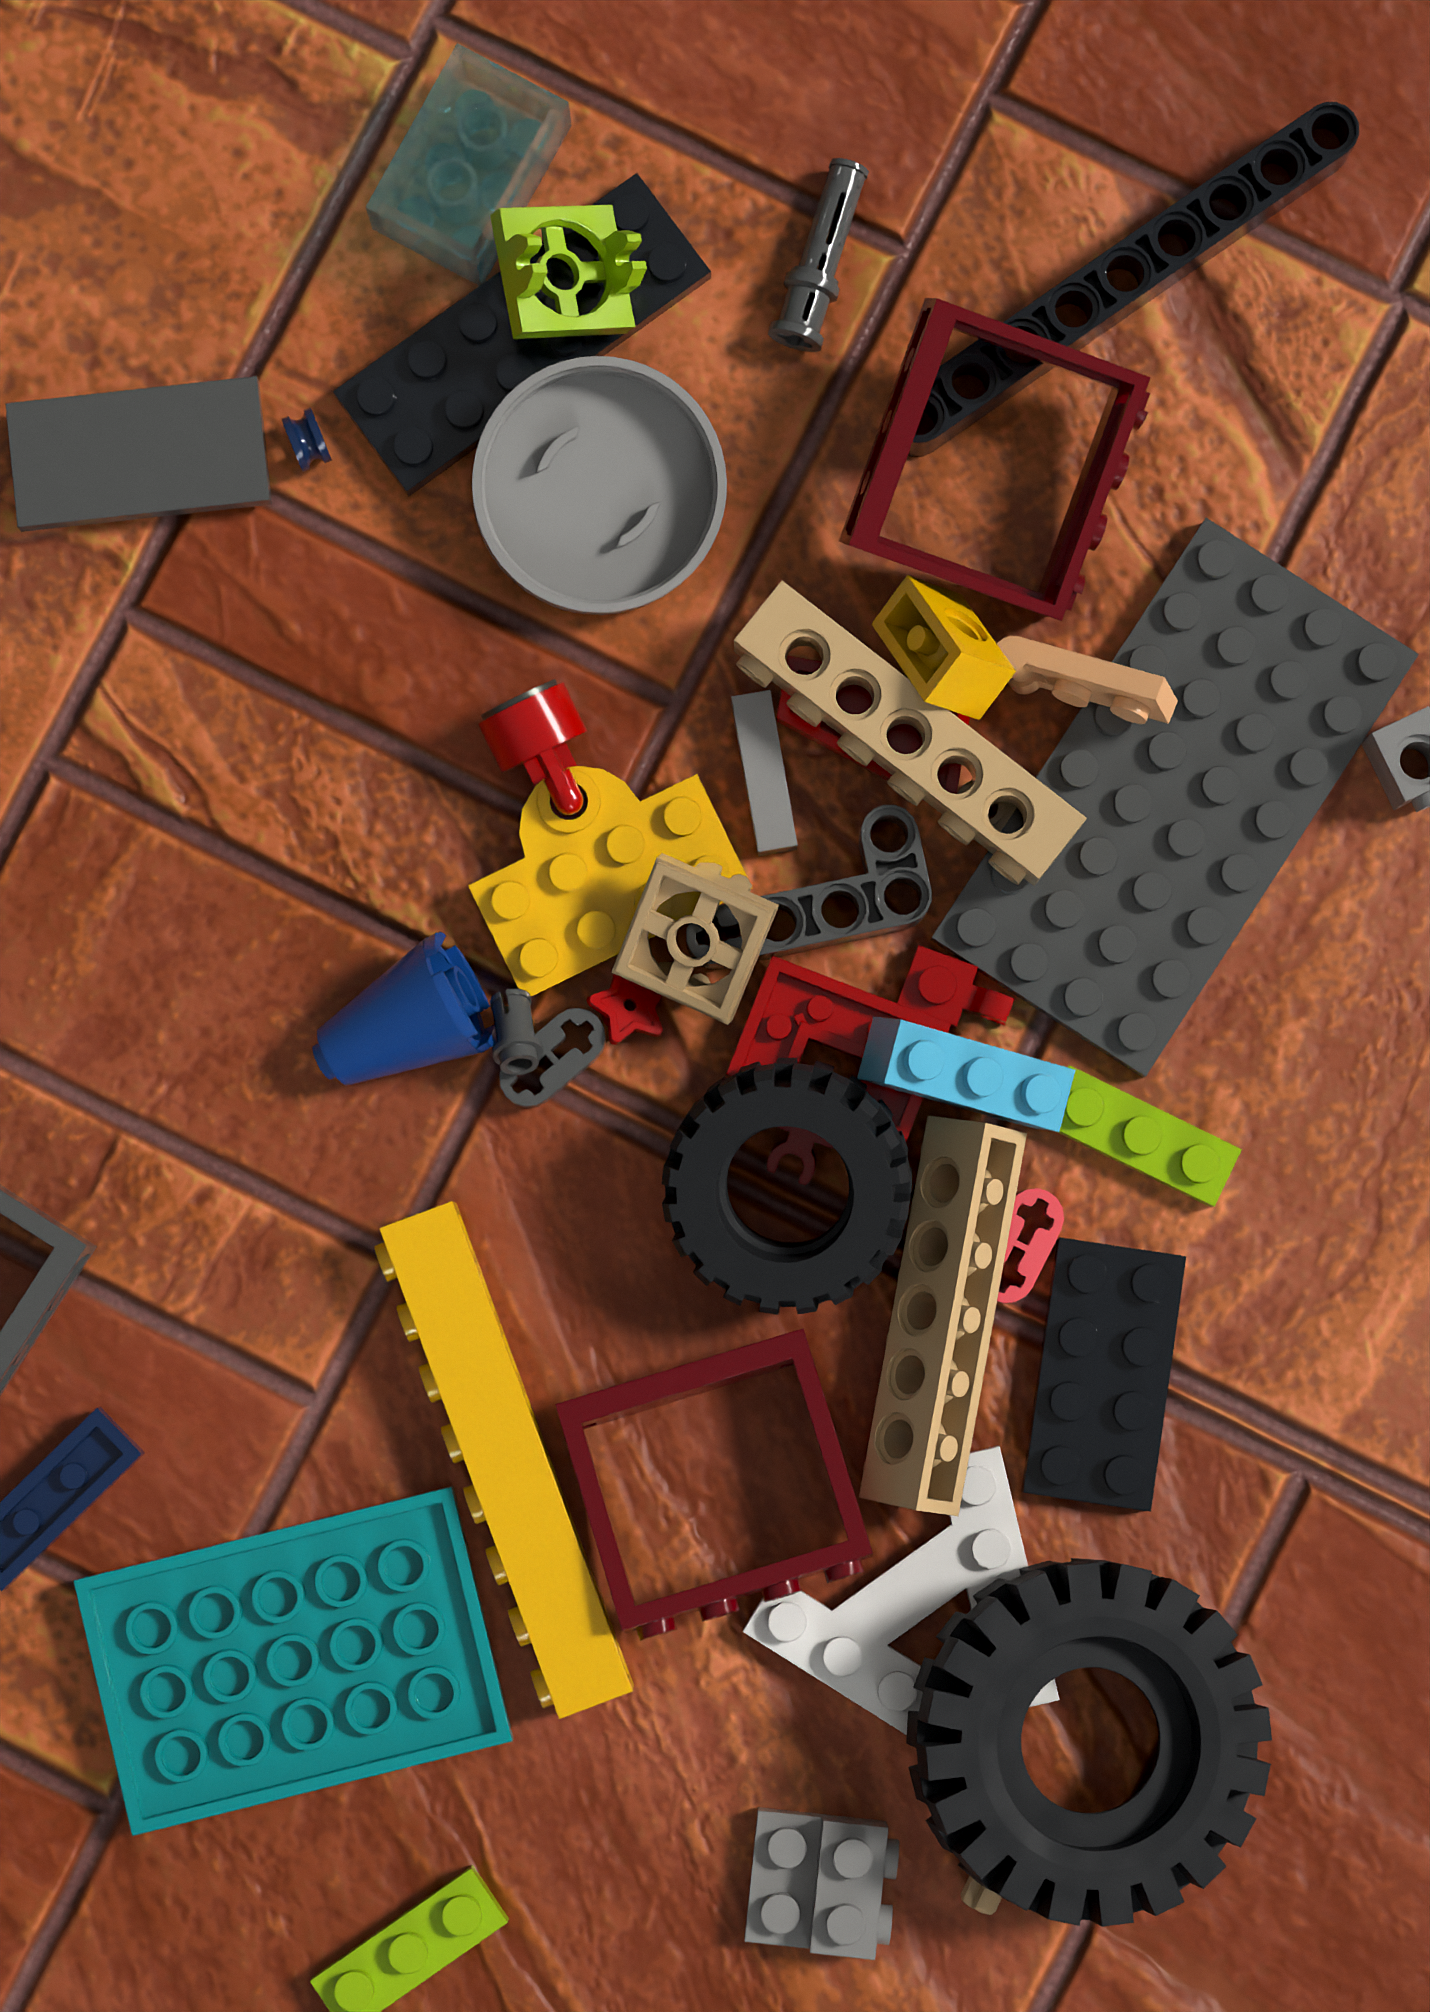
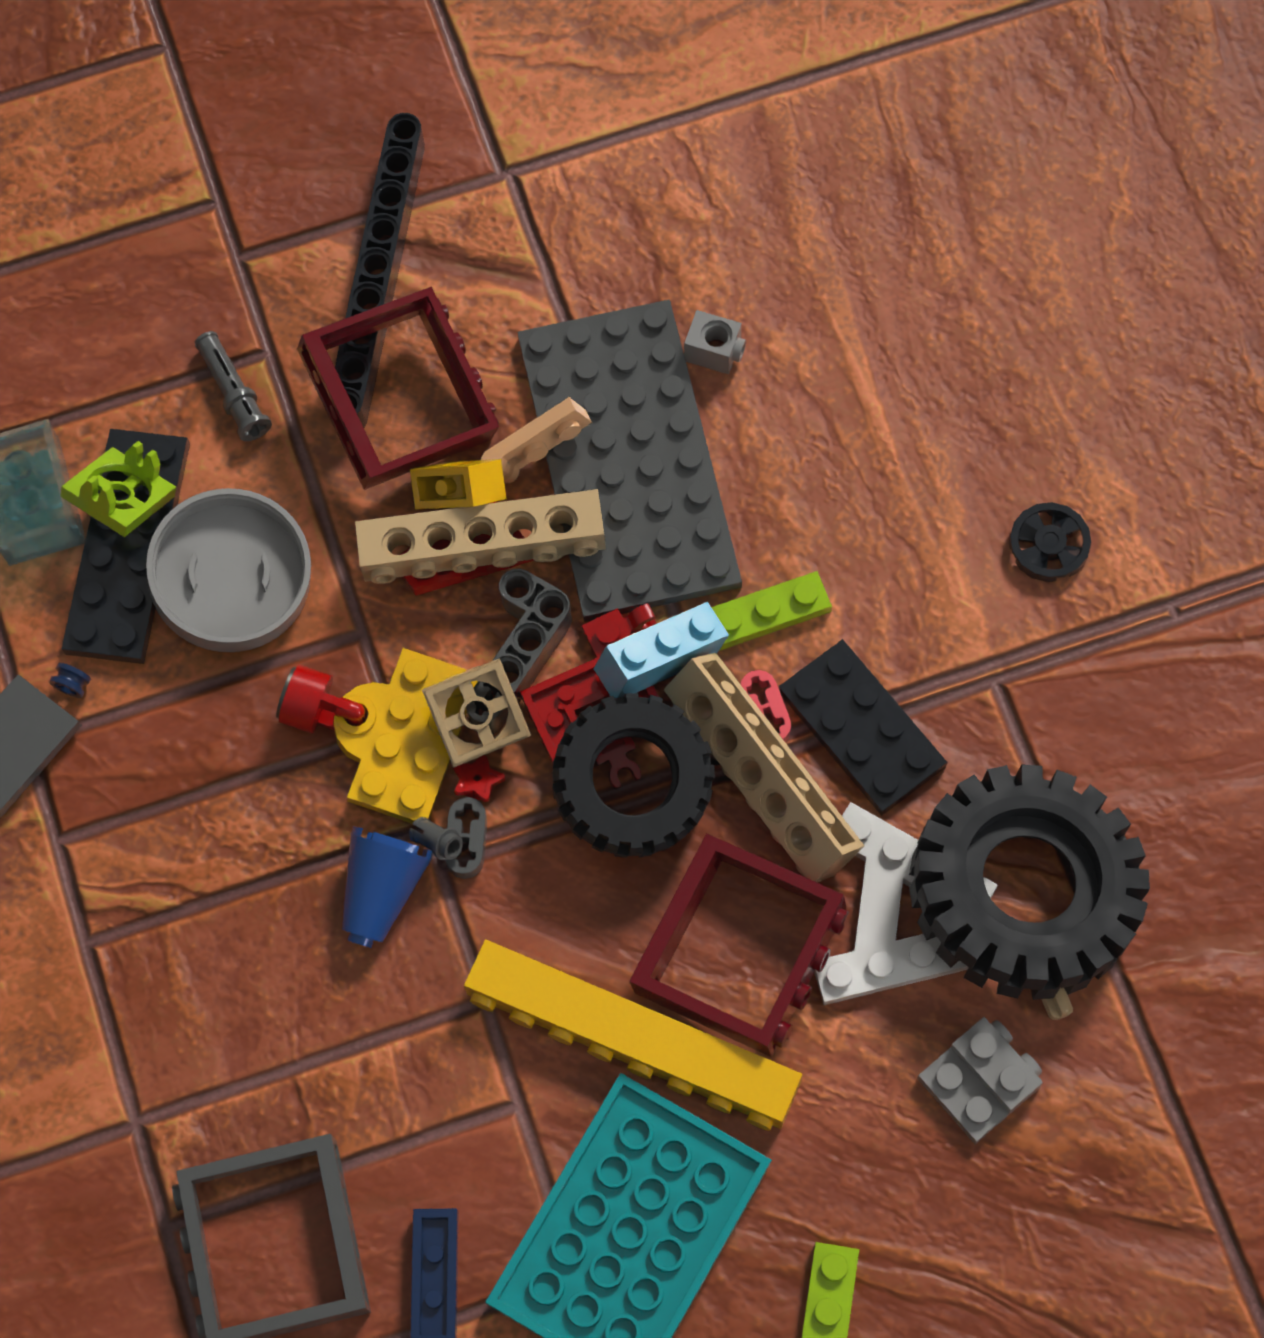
camera: 40 degrees left, 15 degrees down
light grey piece [731,690,798,857] -> none

